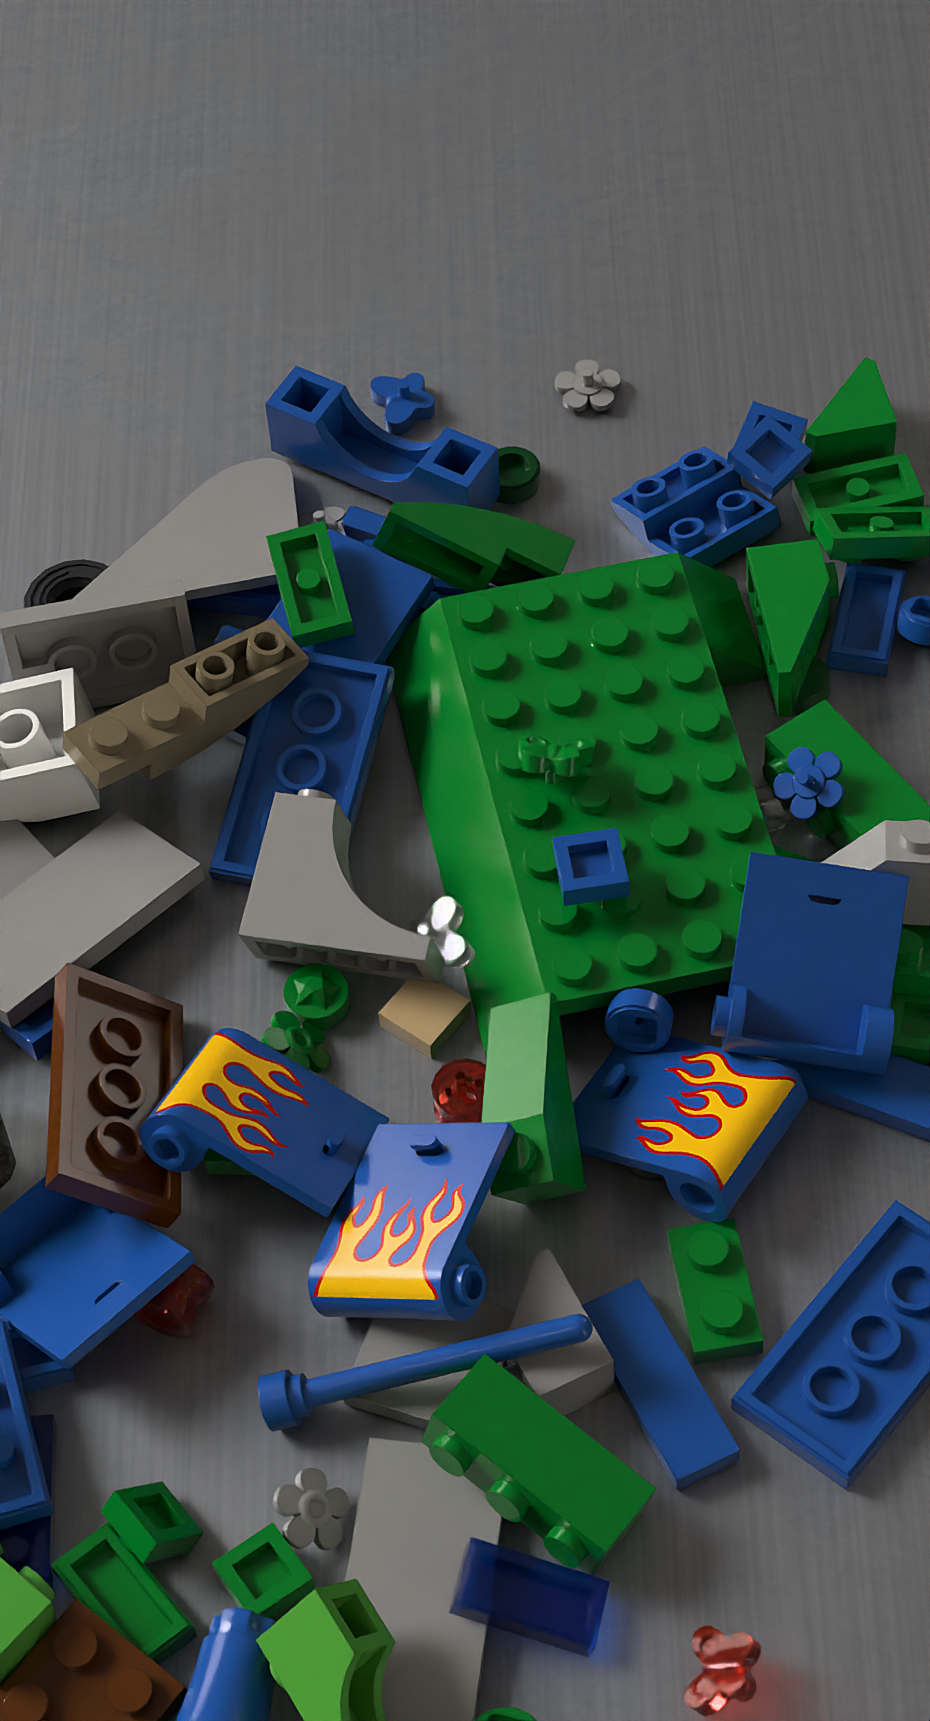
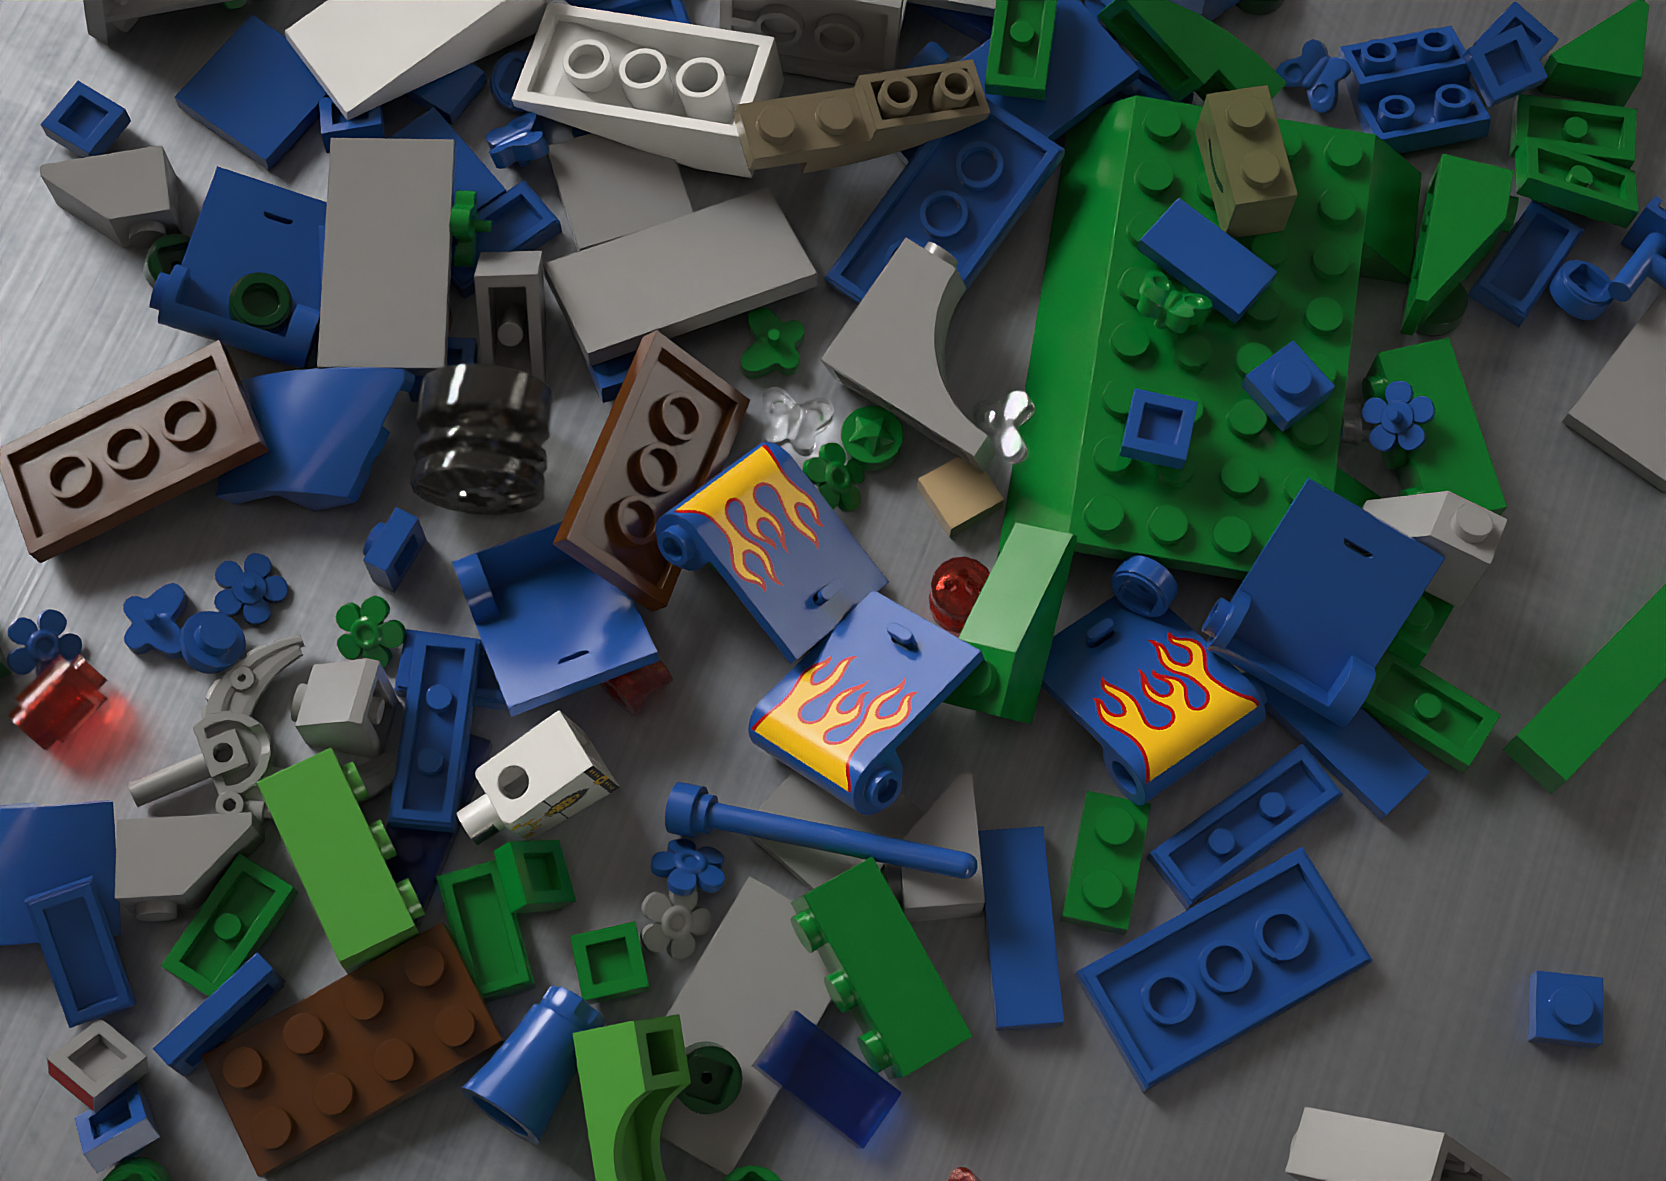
camera: 15 degrees right, 15 degrees up
none -> white torso [457,710,620,845]
none -> blue plant [650,839,725,896]
none -> dark green tile [677,1041,743,1115]
none -> green piece [740,307,805,379]
none -> clear piece [762,387,834,457]
none -> blue tile [1137,198,1277,324]
none -> blue tile [1147,743,1344,910]
none -> olive brick [1195,85,1298,238]
none -> blue plate [1241,341,1335,432]
none -> blue piece [1276,39,1351,114]

